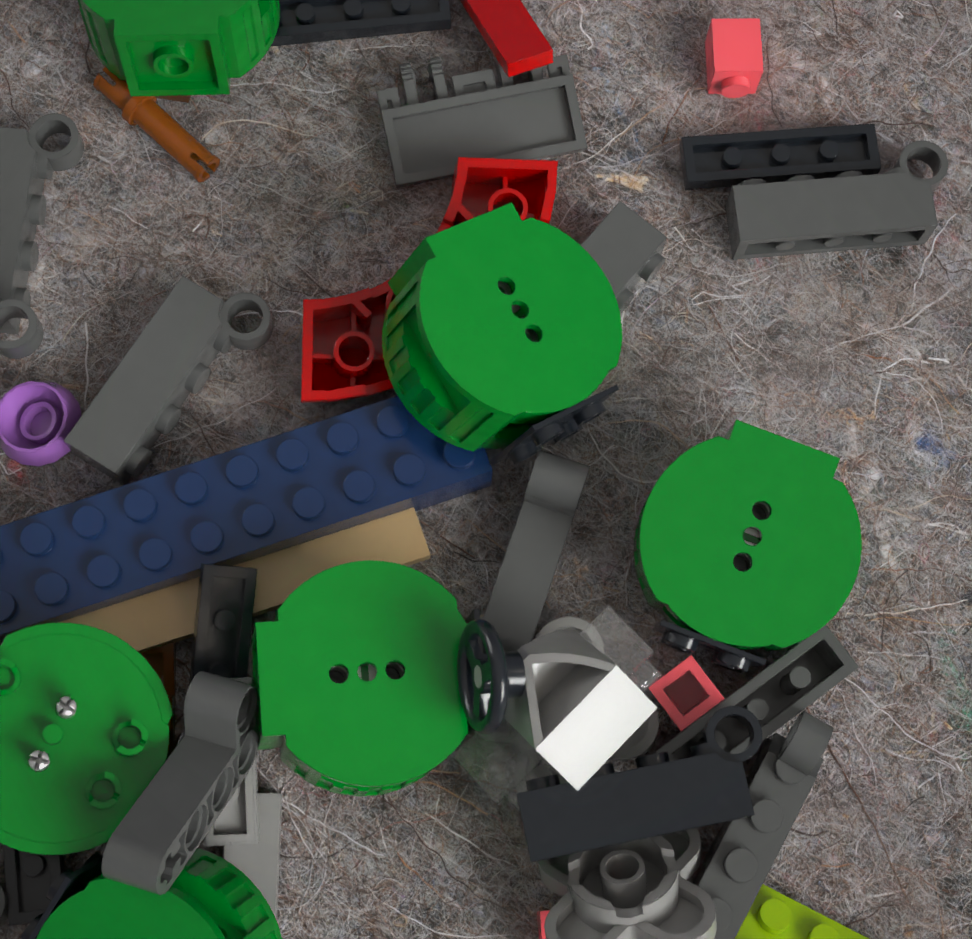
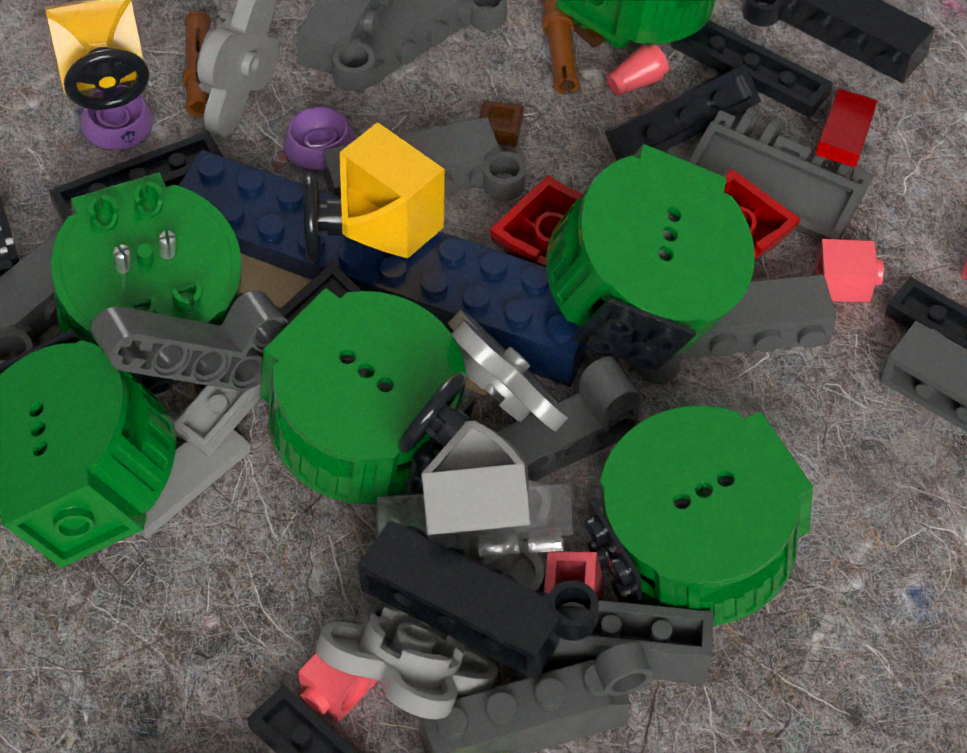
camera: 45 degrees right, 20 degrees down
none -> yellow piece [303,122,445,264]
none -> light grey plant [448,309,569,432]
none -> reddish brown tile [479,100,524,146]
none -> black plate [605,64,761,161]
none -> coral cone [606,44,669,96]
none -> coral brick [815,239,884,303]

